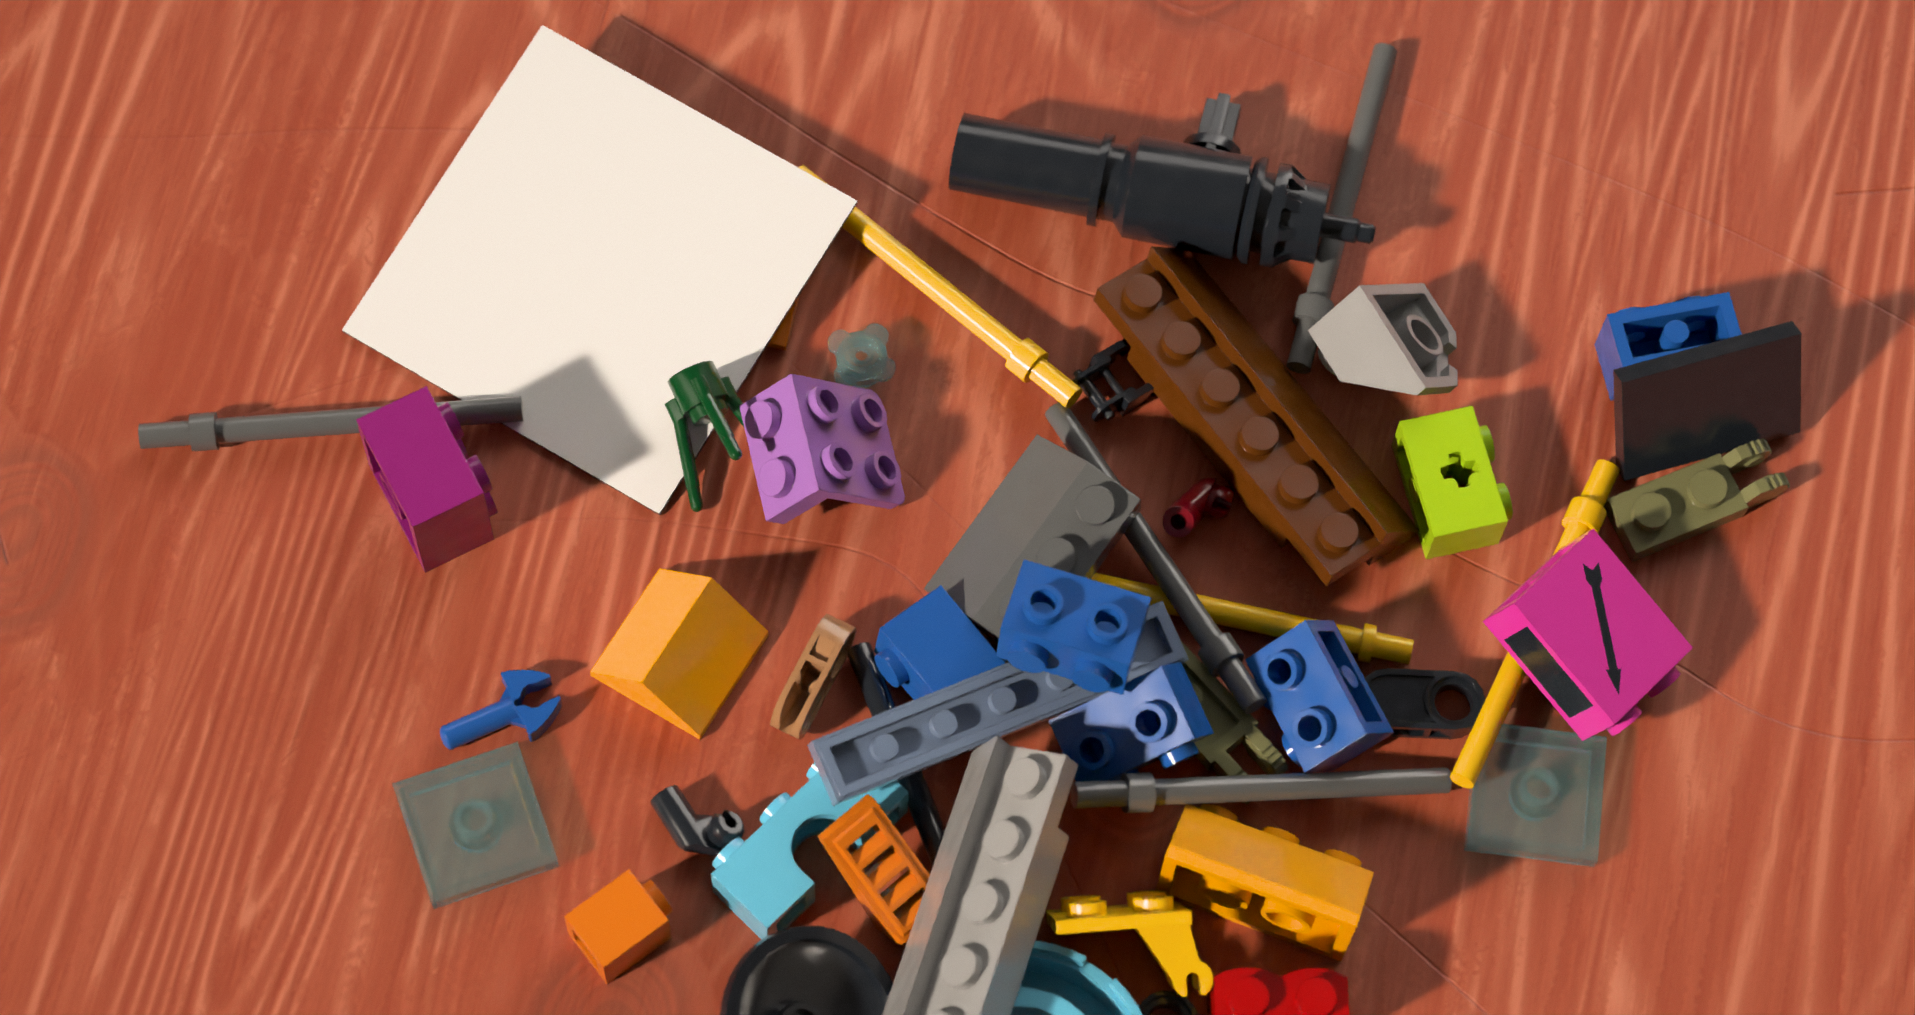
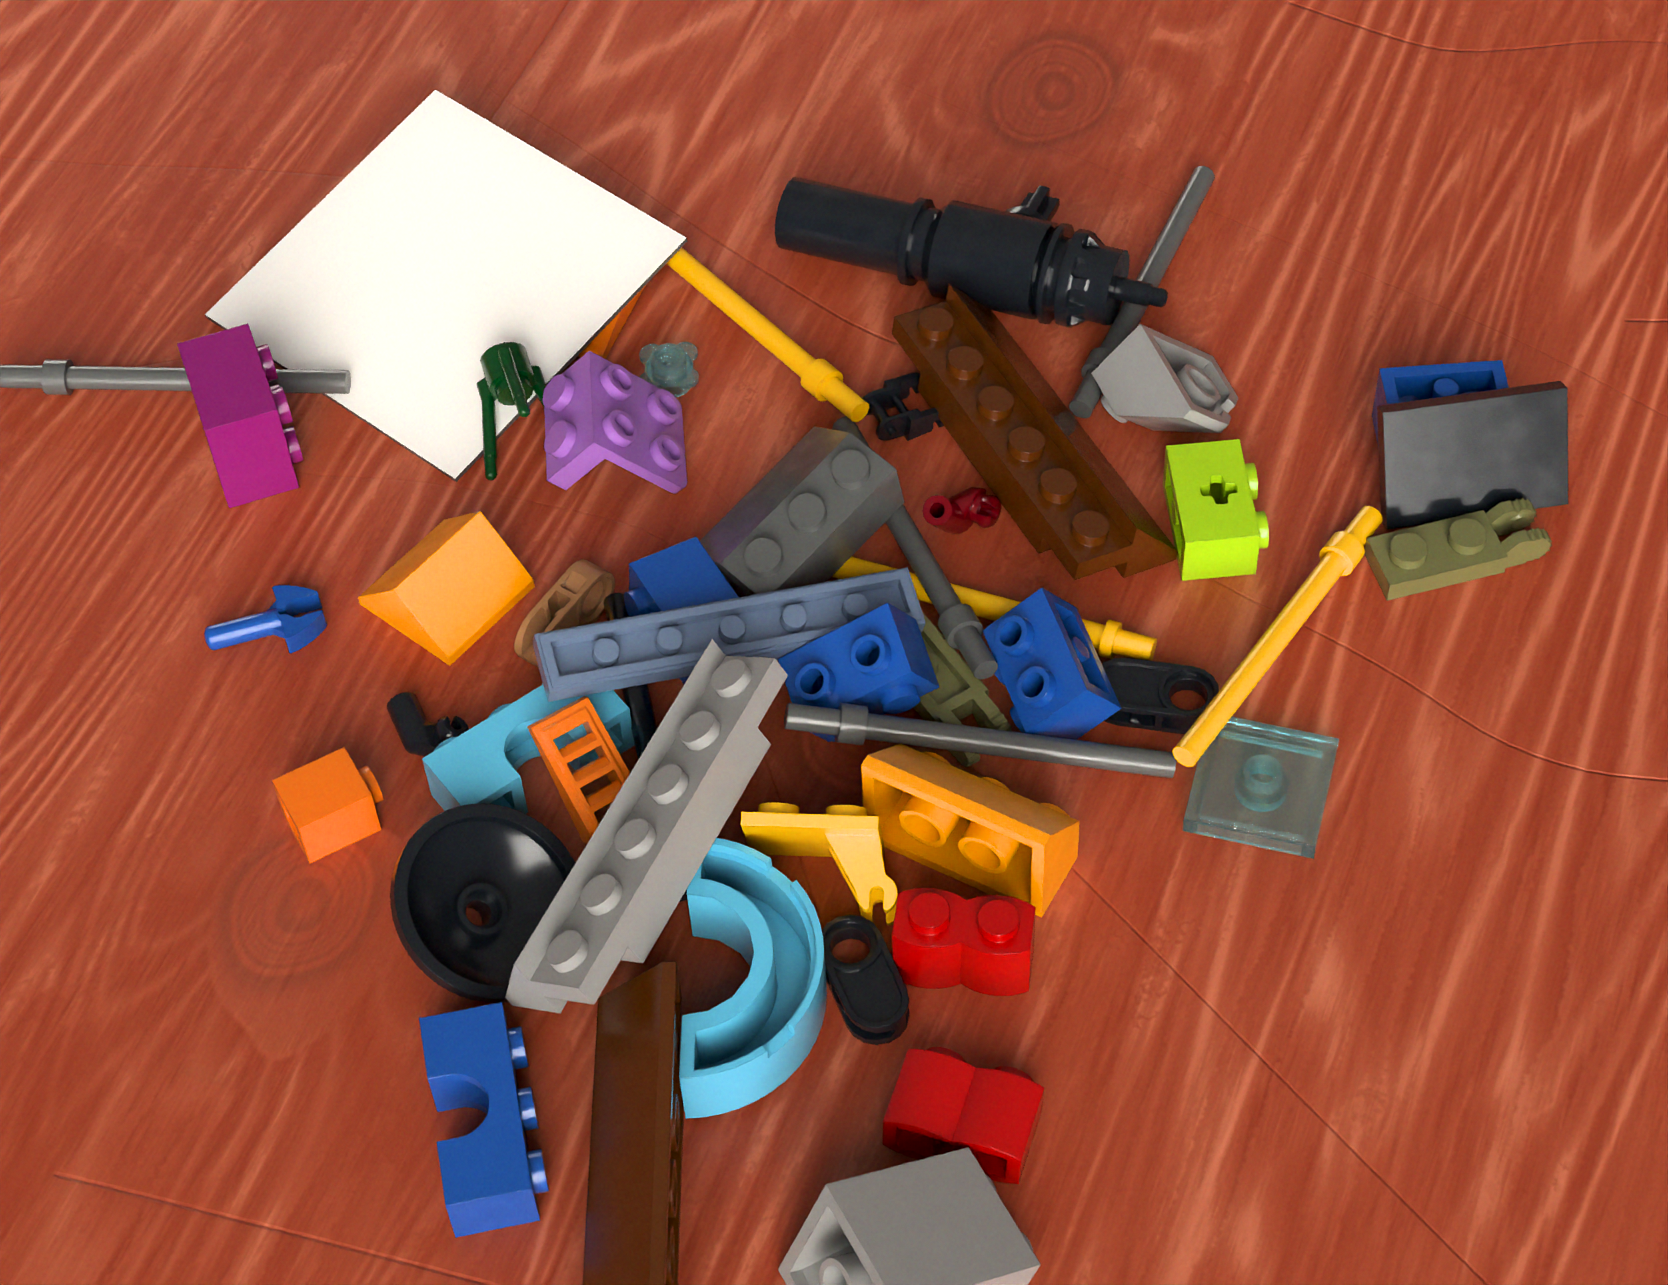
camera: 15 degrees right, 15 degrees down
clear light blue plate [392,742,559,909] -> none
blue brick [996,559,1151,695] -> none
dark pink brick [1483,529,1693,741] -> none

